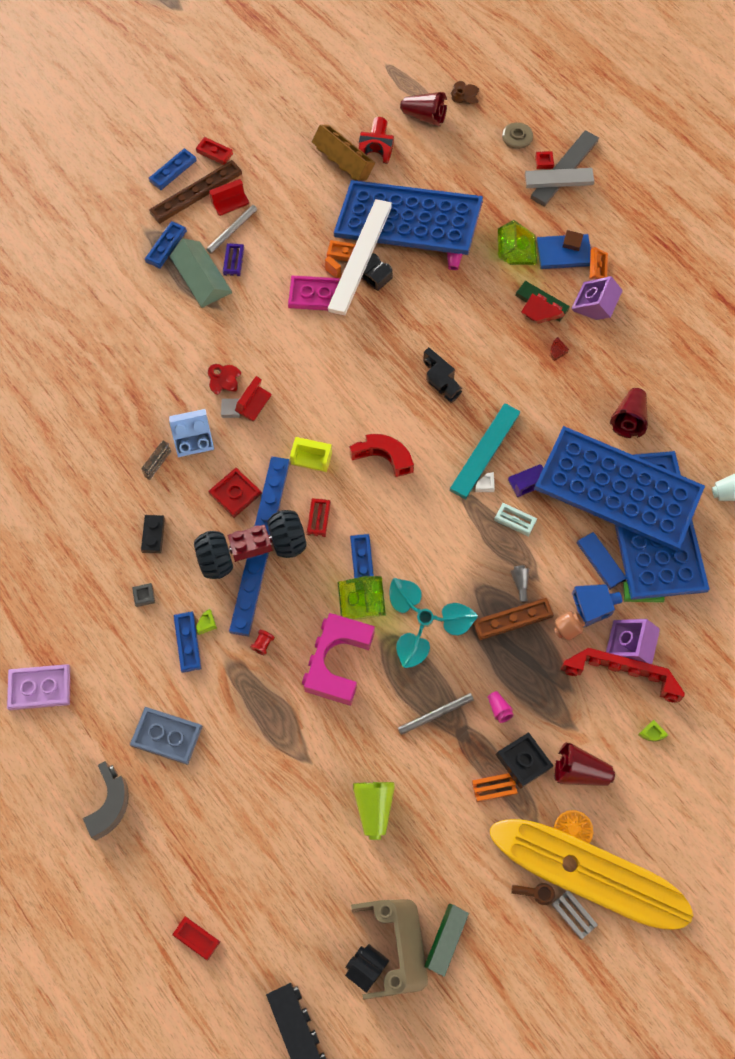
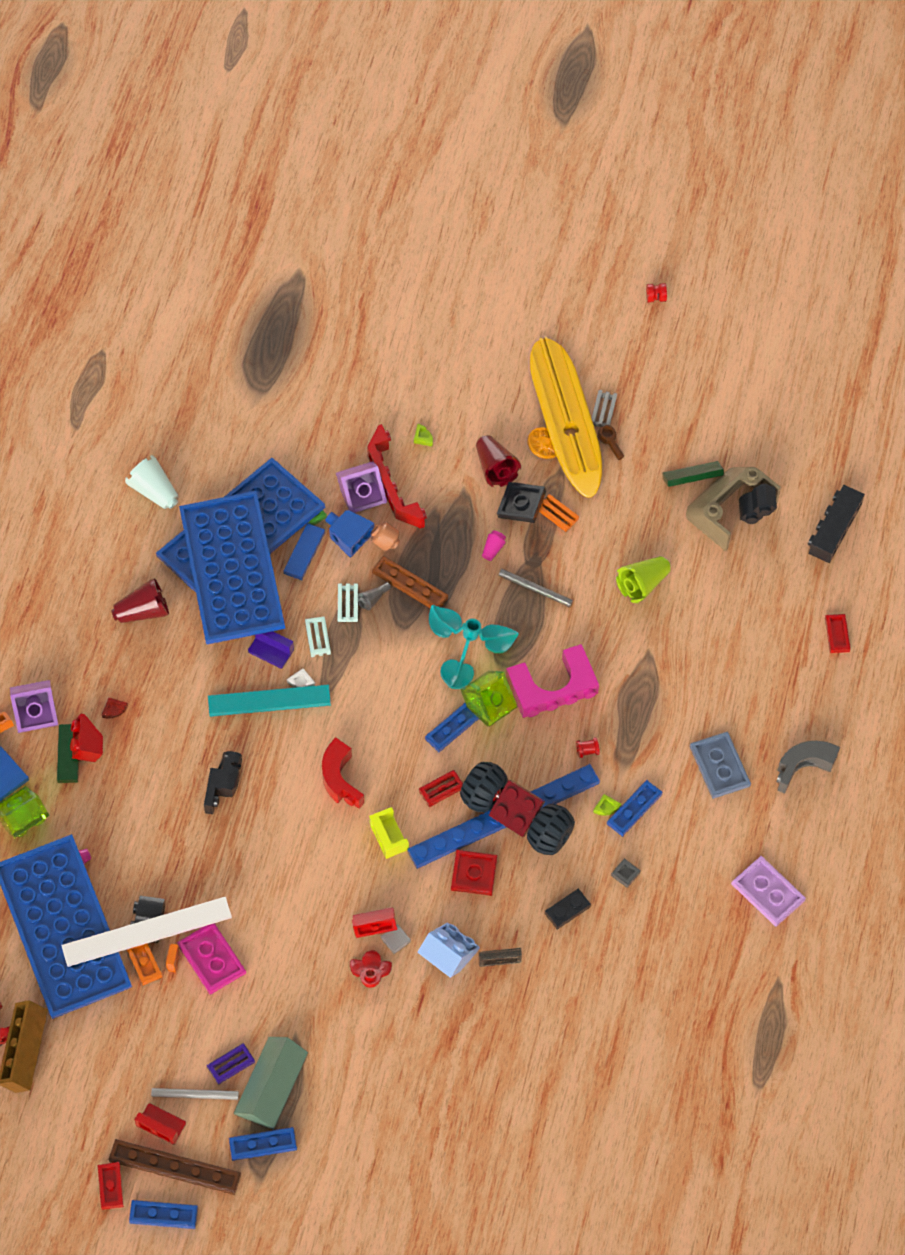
camera: 130 degrees left, 5 degrees down
none -> light aqua tile [338,584,358,622]

